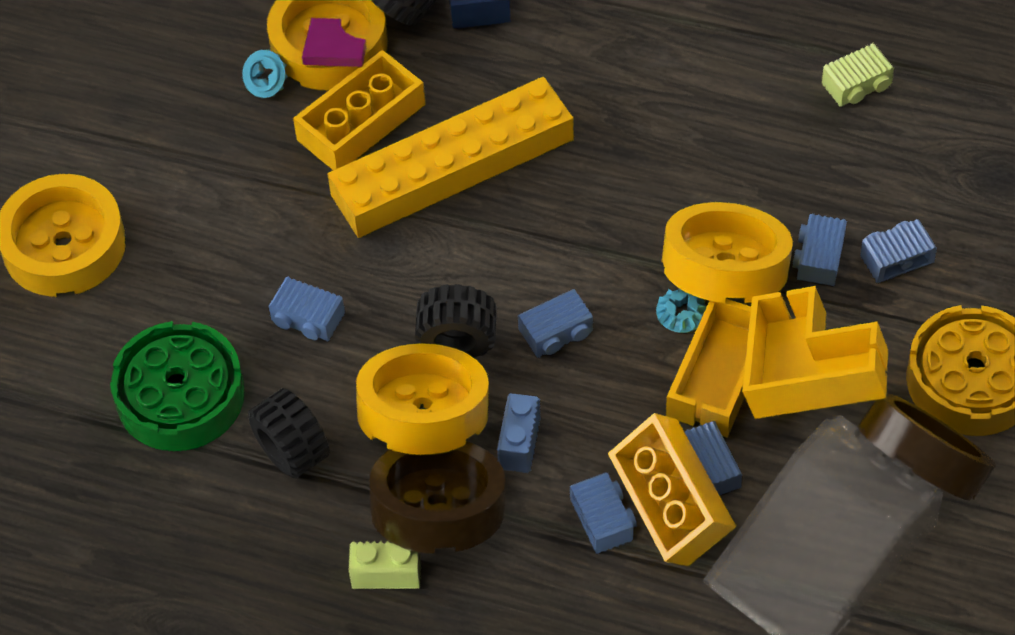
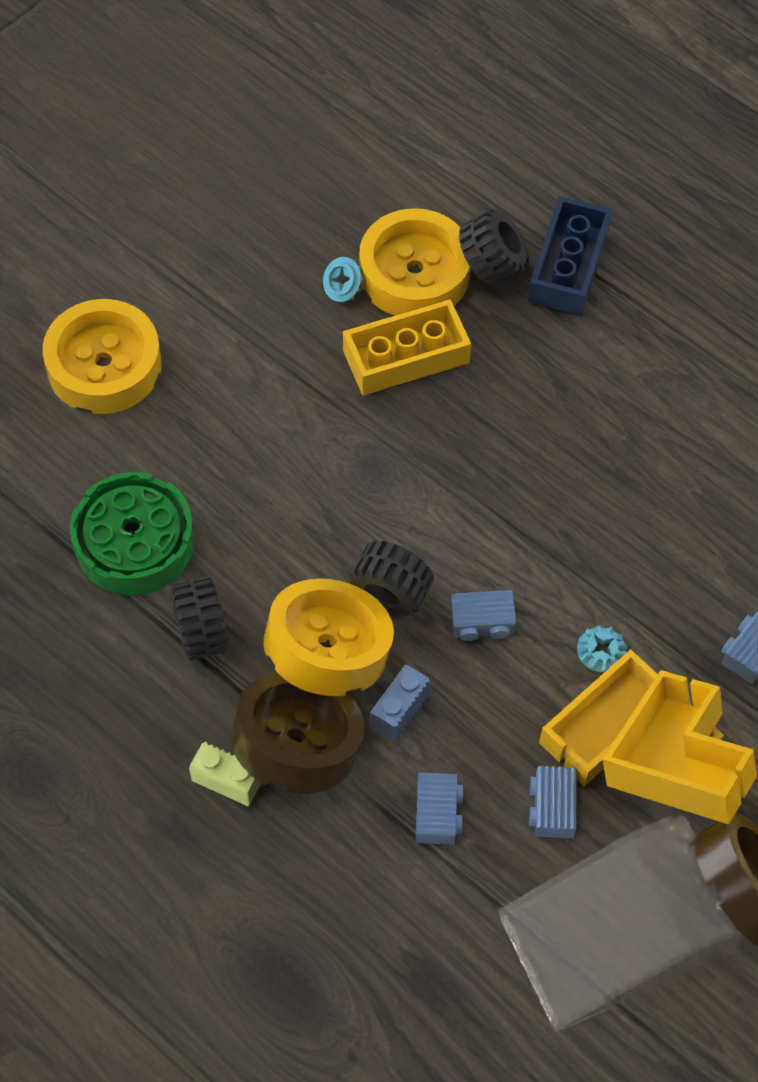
camera: 20 degrees right, 5 degrees up
medium blue brick [269,276,345,341] -> none
magenta tile [302,18,367,67] -> none
yellow brick [327,76,574,238] -> none
yellow brick [608,413,737,566] -> none
yellow brick [661,202,793,303] -> none

